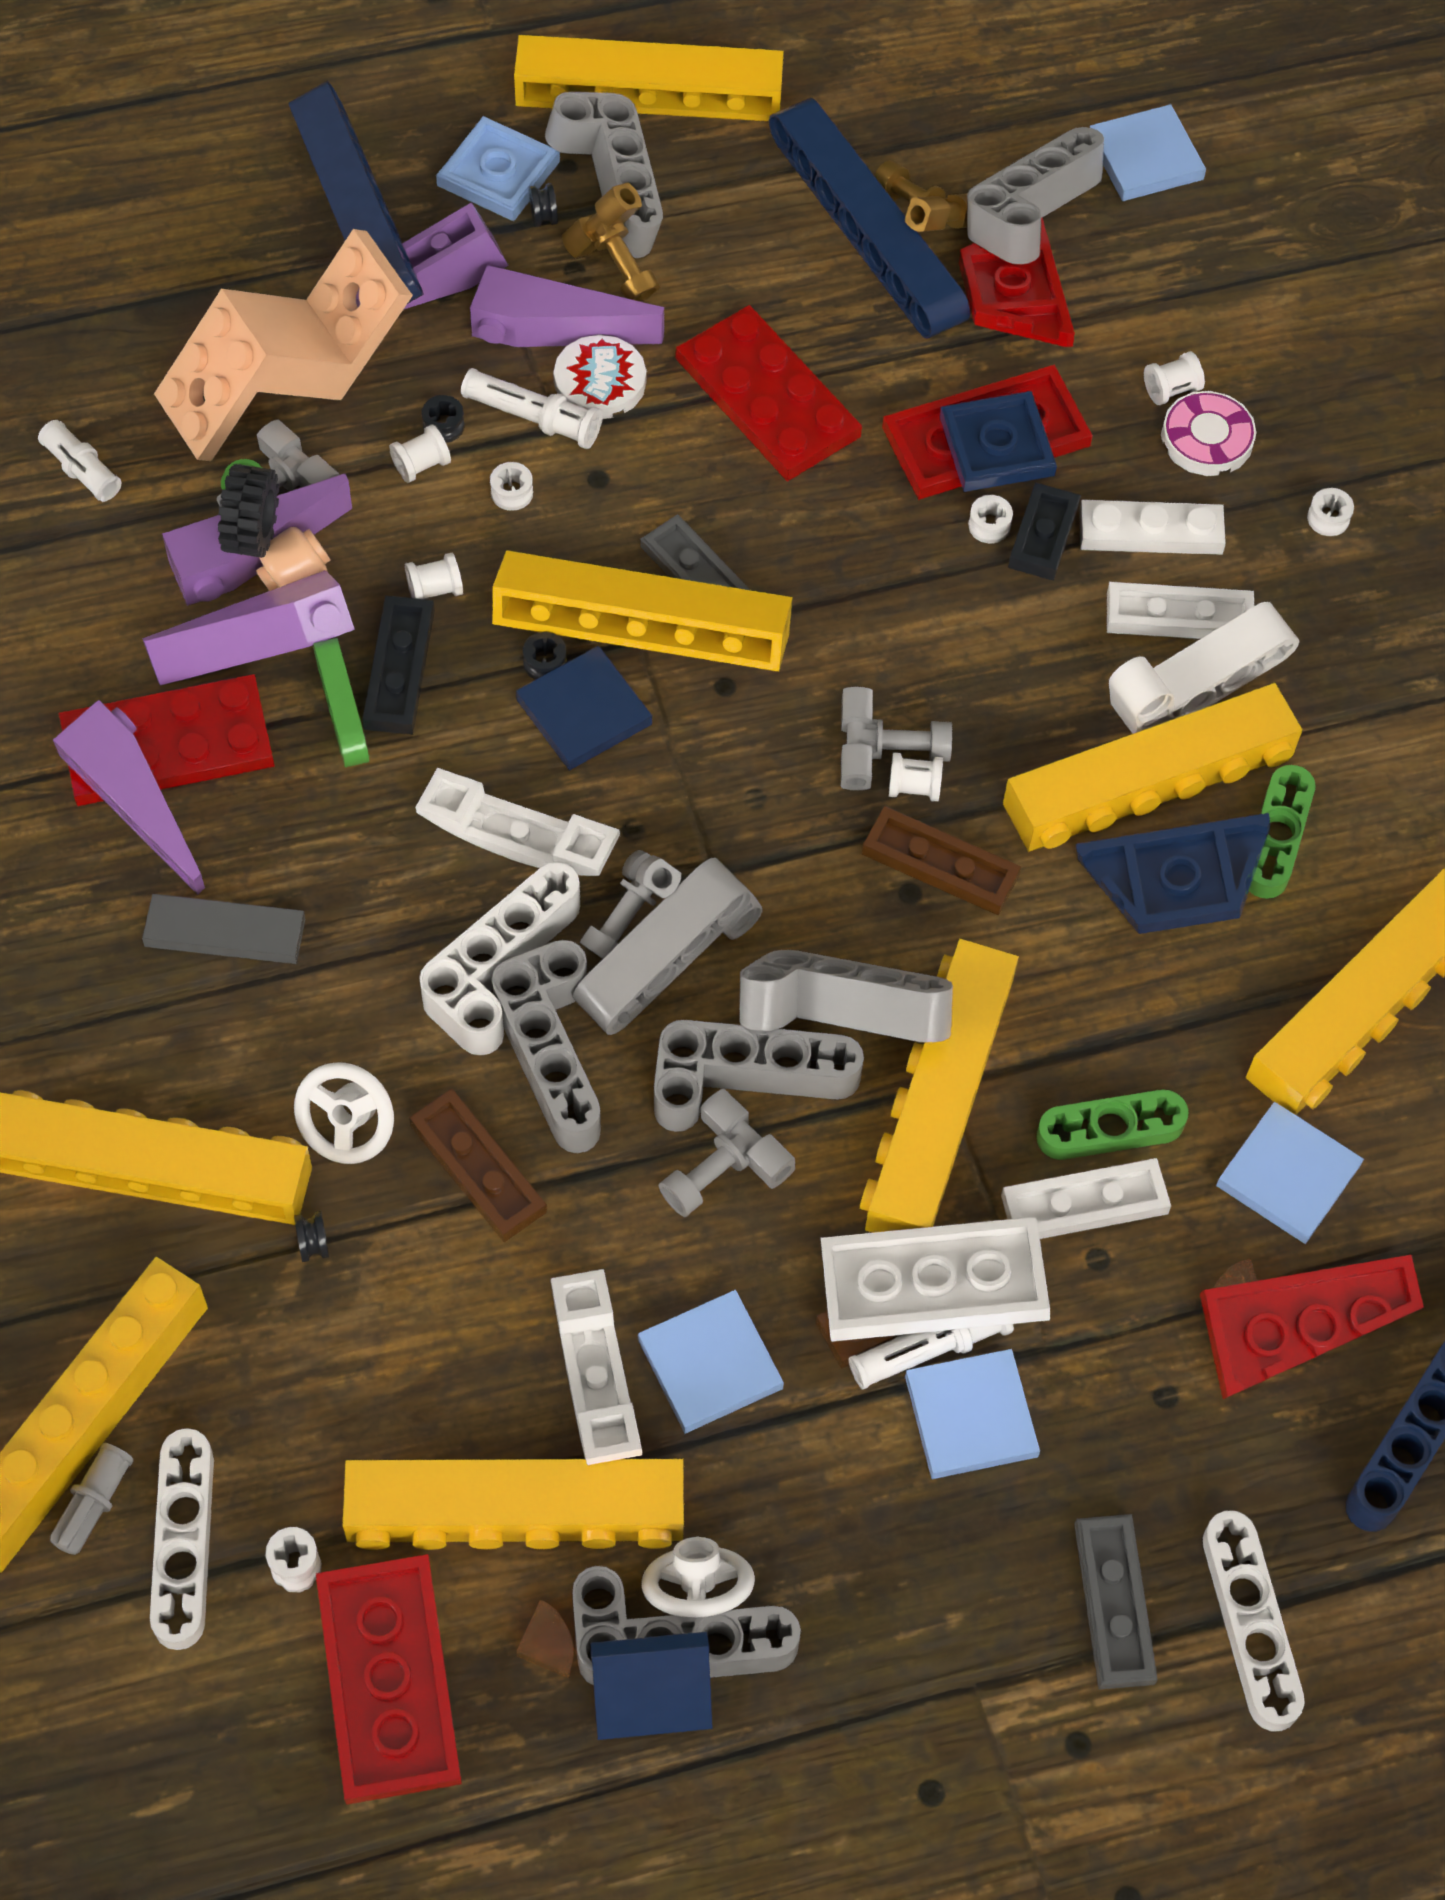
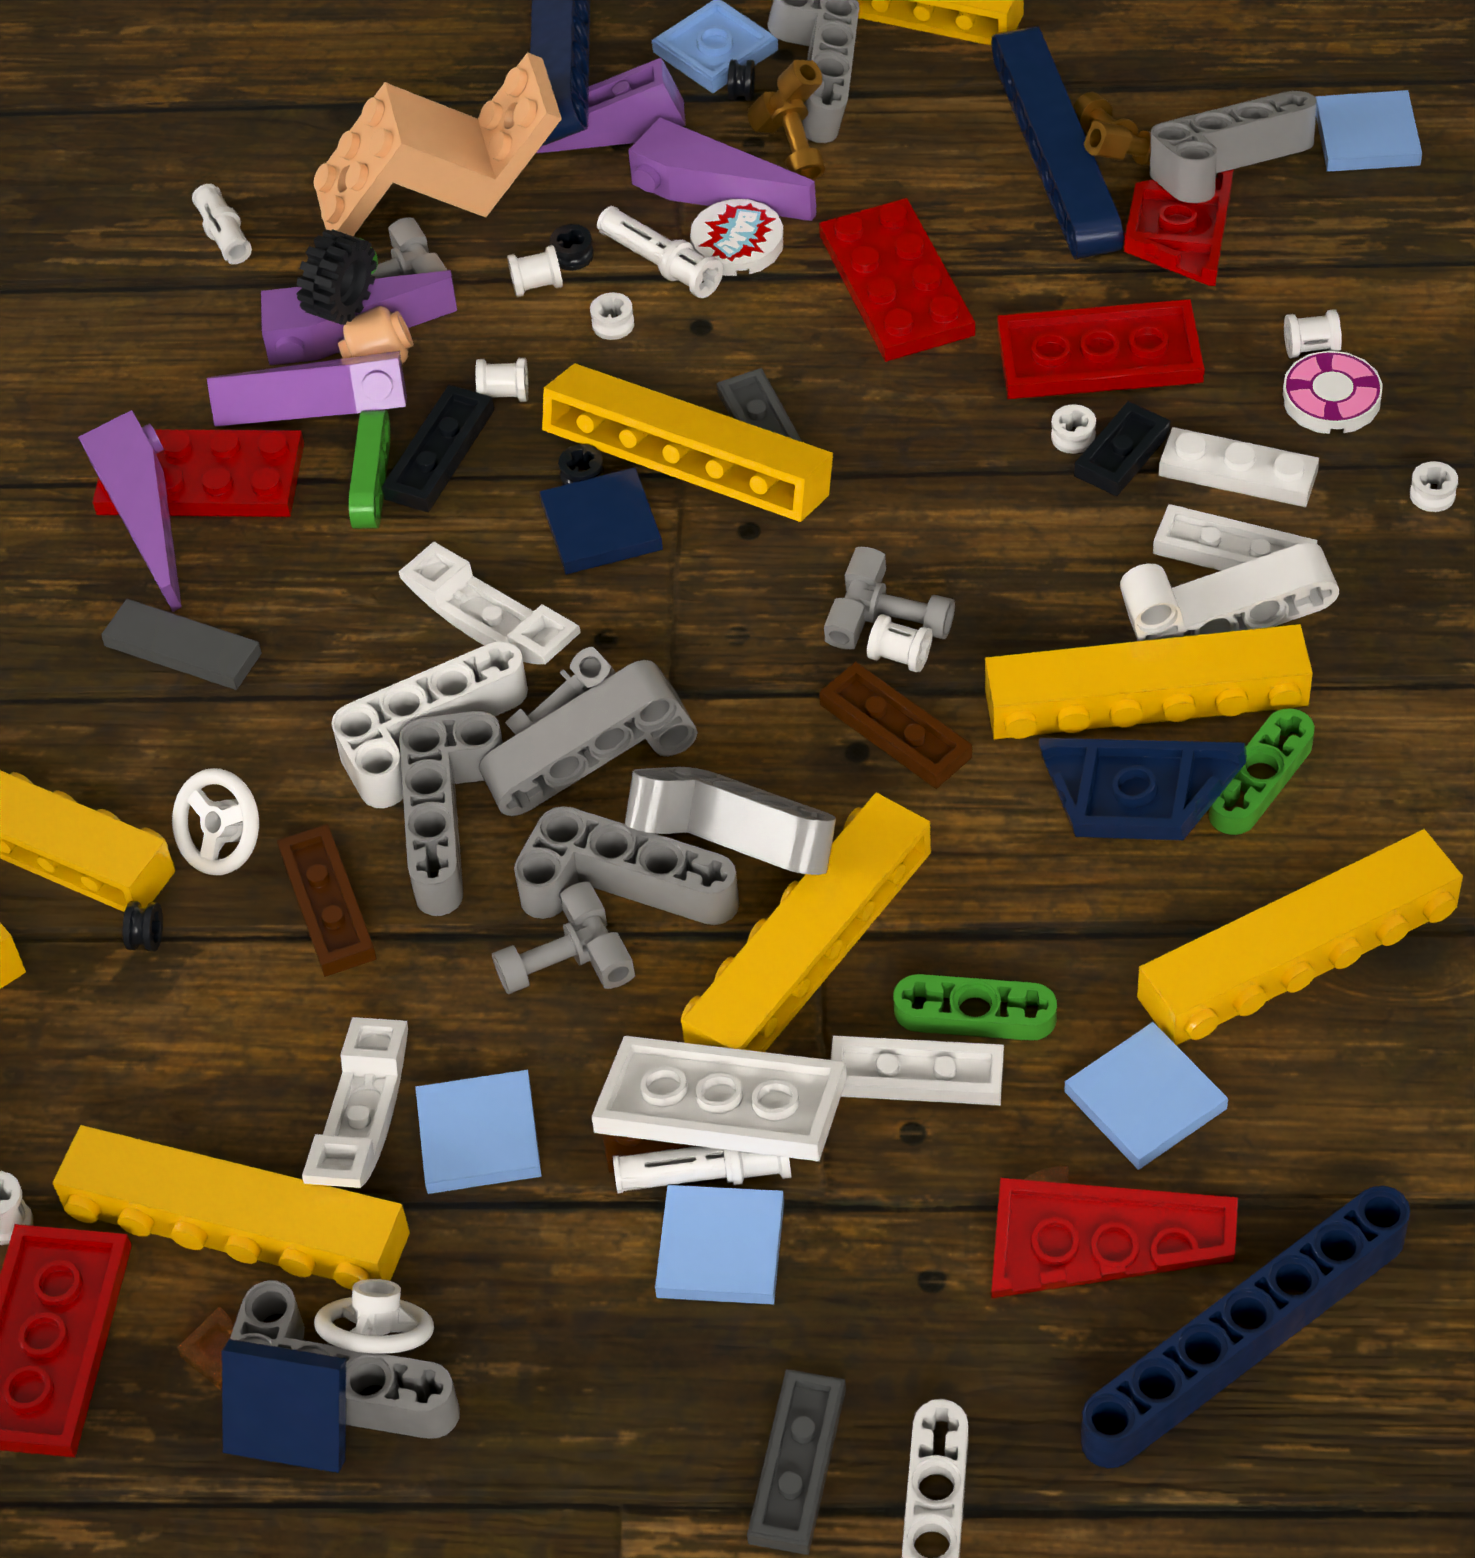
camera: 25 degrees right, 10 degrees down
dark blue tile [939,391,1057,492] -> none

